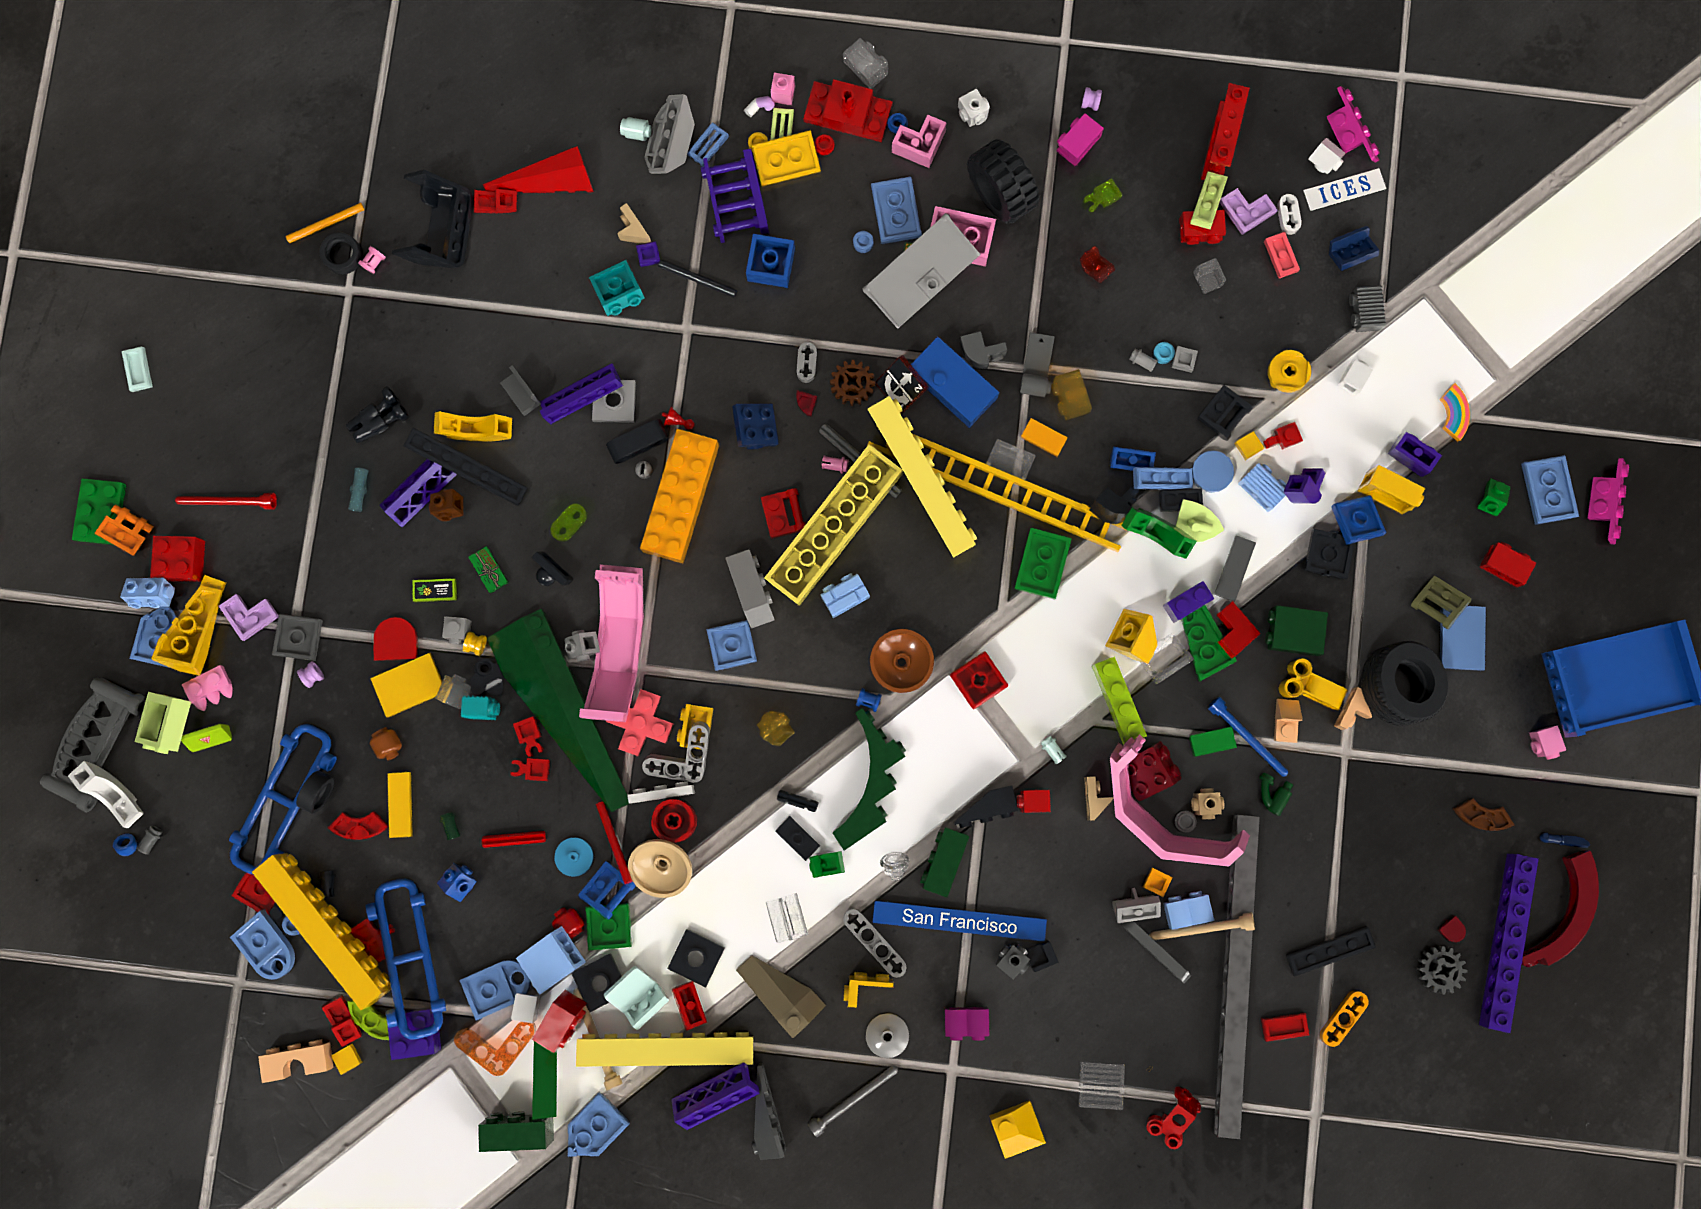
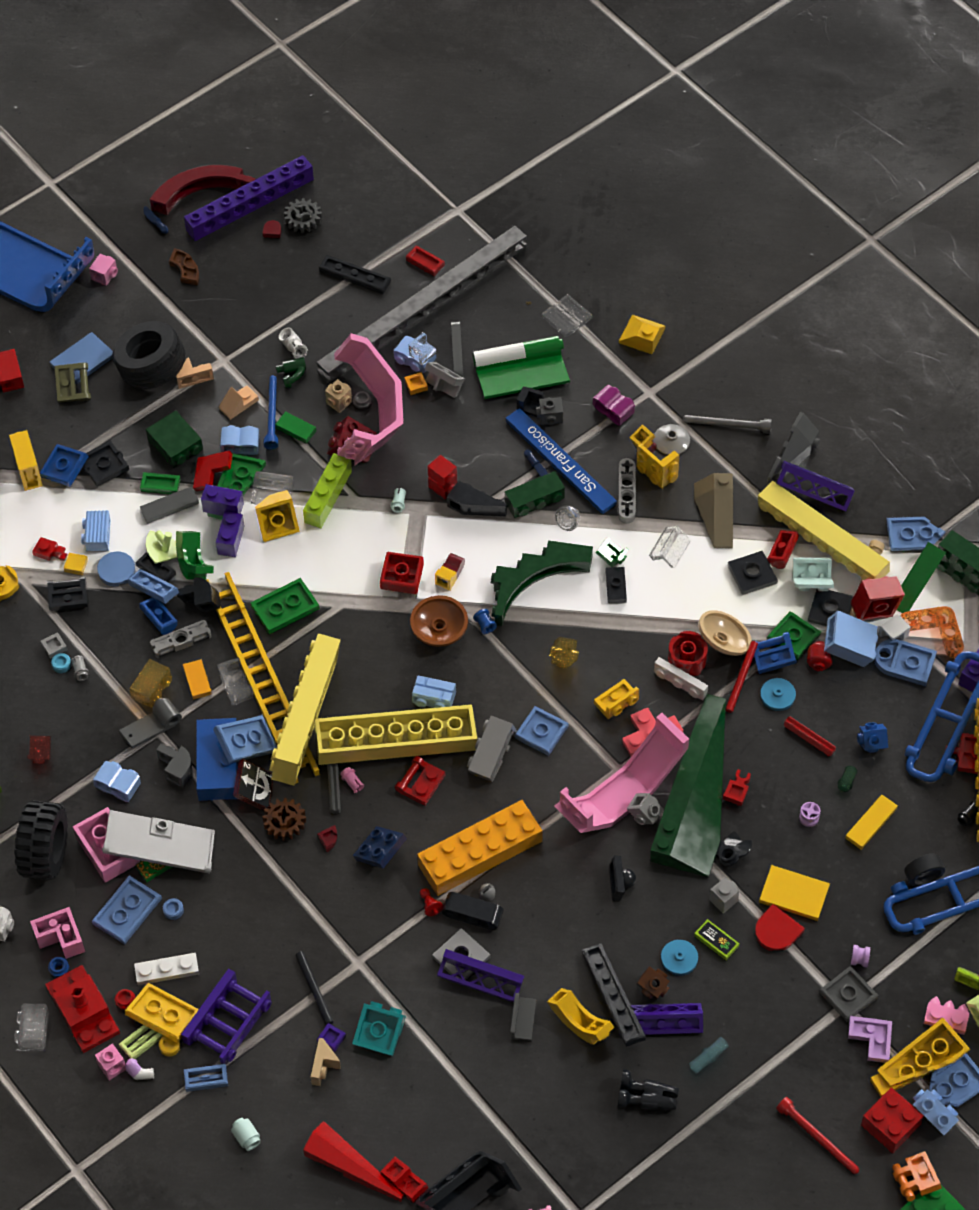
camera: 140 degrees left, 25 degrees down
red tile [328,811,389,840] -> none
dark orange head [370,727,402,761] -> none
clear brick [435,674,471,709] -> none
teal brick [461,695,500,720] -> none
yellow wheel [463,631,487,656] -> none
green tile [469,546,509,593] -> none
red plate [511,758,550,781] -> none
clear neon green plate [551,504,587,541] -> none
light grey beam [642,721,710,783] -> none
light grey wedge [645,94,695,174] -> none
blue brick [746,234,795,288] -> none
black axle [777,790,819,812] -> none
light grey beam [797,342,817,383] -> none
tan slope [1084,777,1114,820] -> none
red piece [1146,1087,1201,1149] -> none
tan piece [1149,912,1255,940] -> none
yellow piece [1279,659,1348,710] -> none
dark purple brick [1284,468,1326,504] -> none
light orange beam [1320,991,1368,1047] -> none
none -> light blue brick [93,761,141,802]
none -> white plate [134,953,199,986]
none -> green tile [140,472,181,494]
none -> light grey piece [150,620,211,658]
none -> medium blue tile [213,715,277,764]
none -> dark purple brick [216,511,245,558]
none -> light blue brick [220,425,259,455]
none -> white connector [279,328,308,359]
none -> clear panel [408,332,437,365]
none -> leg [435,553,465,591]
none -> green door [472,336,570,399]
none -> dark blue piece [524,450,548,477]
none -> yellow leg [629,424,657,454]
none -> dark azure piece [661,940,698,976]
none -> lavender wheel [799,802,821,827]

